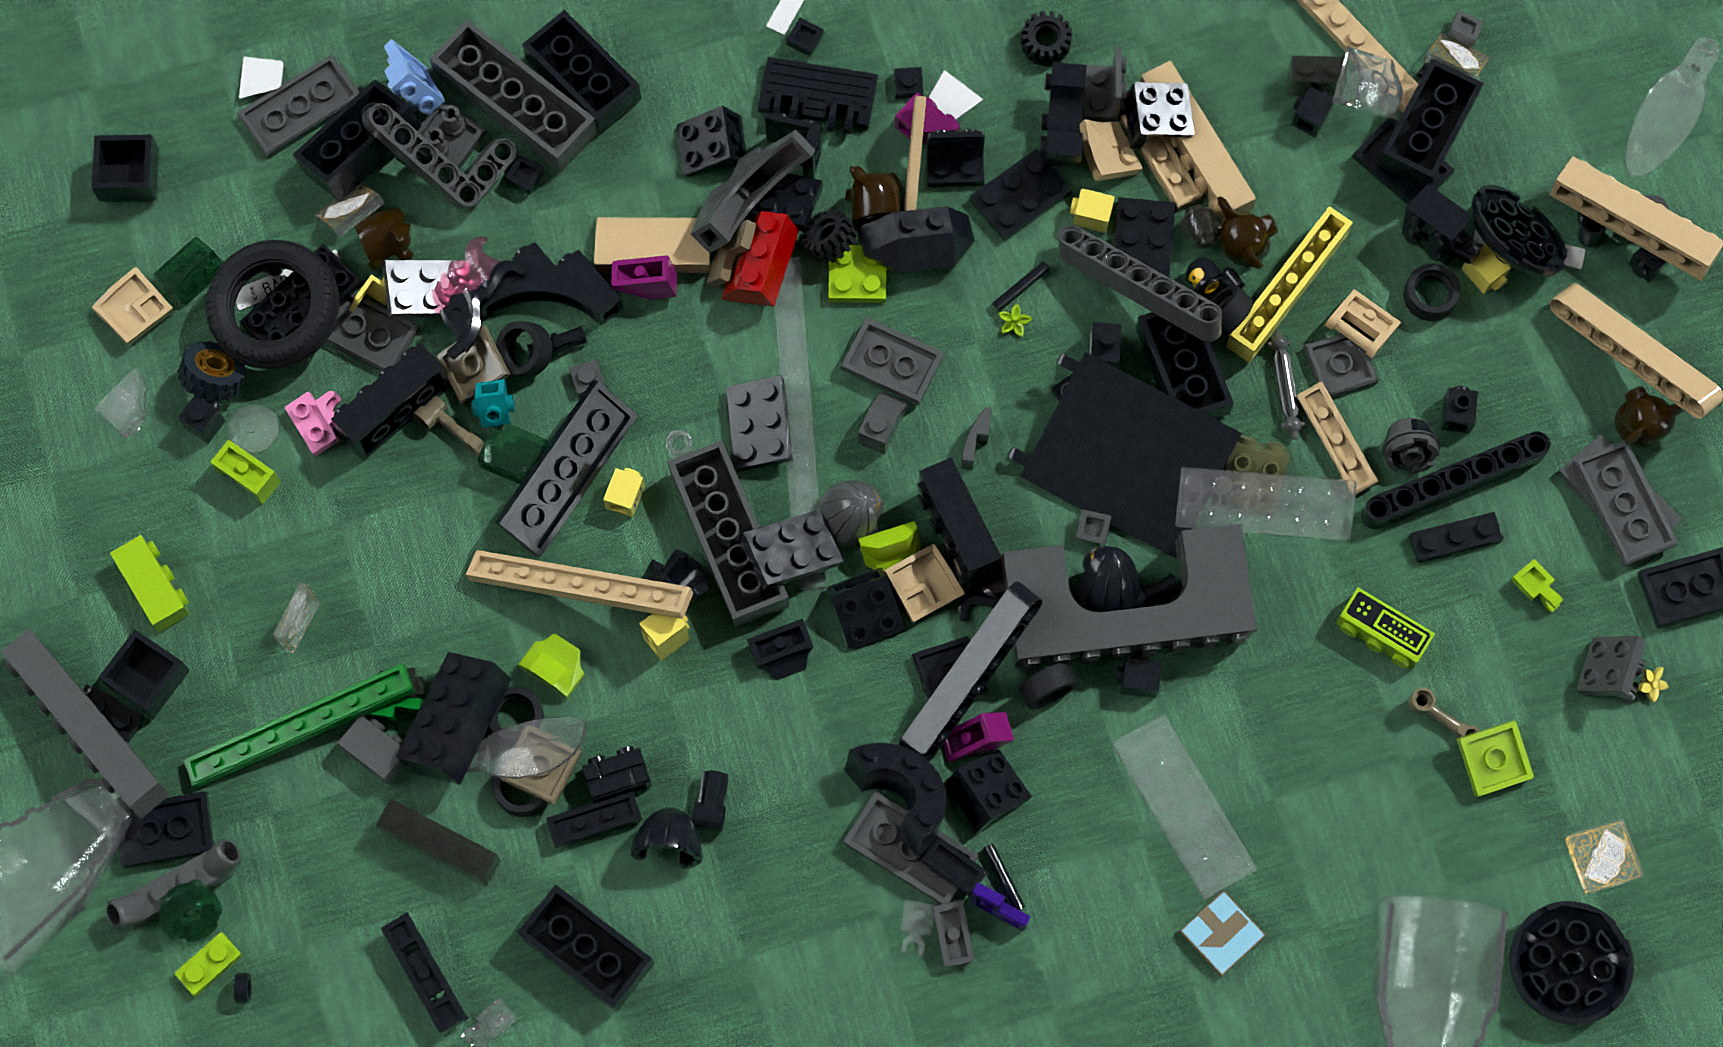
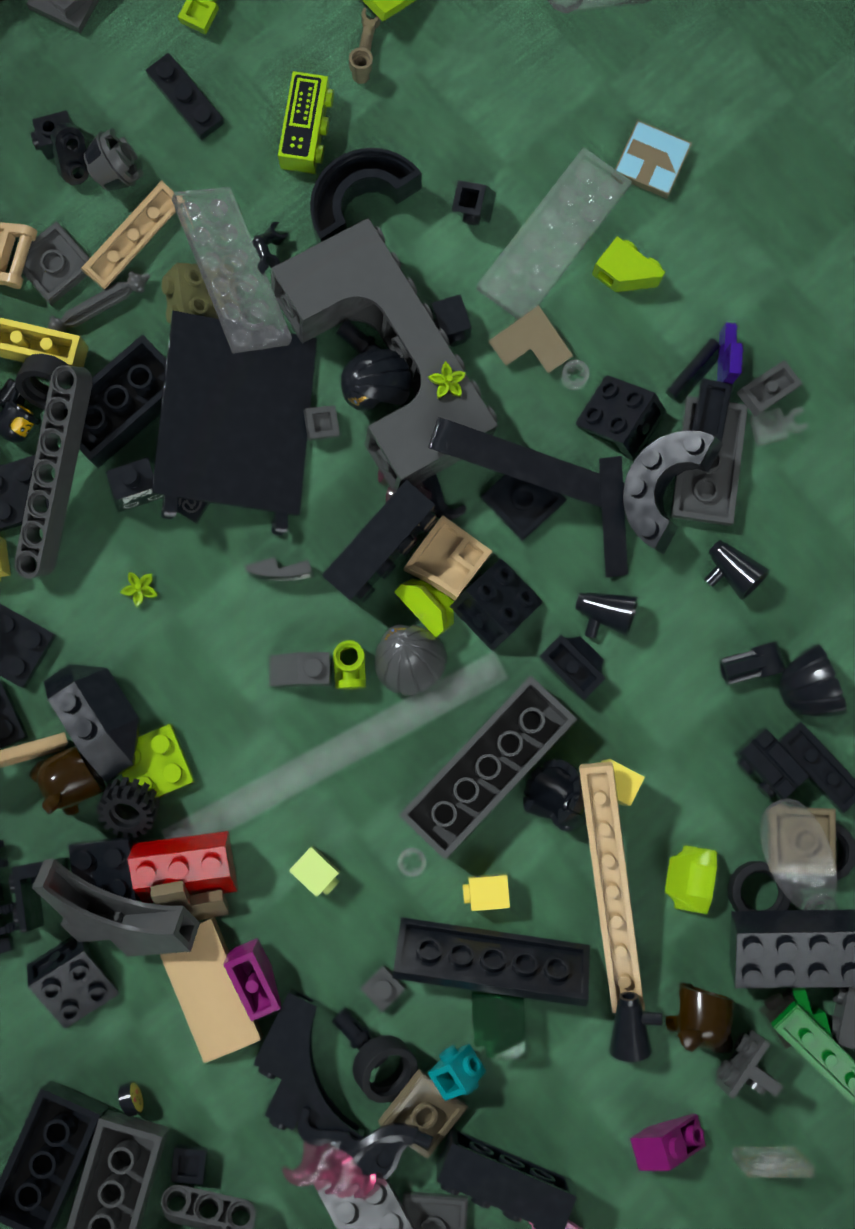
camera: 115 degrees left, 10 degrees up
dark tan brick [412,396,485,456] -> none
plate [726,375,793,472] -> none
black plate [740,509,844,589] -> none
dark grey plate [841,317,944,405] -> none
magenta slope [943,712,1014,762] -> none
black piece [992,261,1050,311] -> none
black tyre [1018,662,1079,710] -> none
black beam [1361,431,1551,529] -> none
none -> black plate [51,123,89,185]
none -> black tile [118,1081,144,1117]
none -> black arm [252,222,288,274]
none -> yellowish green brick [289,846,341,897]
none -> black brick [310,148,422,244]
none -> lime piece [333,640,366,690]
none -> lime plant [428,361,466,399]
none -> black brick [451,180,496,226]
none -> dark tan tile [489,304,573,373]
none -> clear bush [561,360,590,390]
none -> black piece [575,592,639,638]
none -> lime slope [592,236,666,292]
none -> black sticker [599,456,628,578]
none -> black piece [609,992,663,1062]
none -> magenta slope [630,1114,706,1171]
none -> dark brown piece [666,982,734,1054]
none -> black piece [704,540,771,600]
none -> dark grey bracket [715,1029,784,1099]

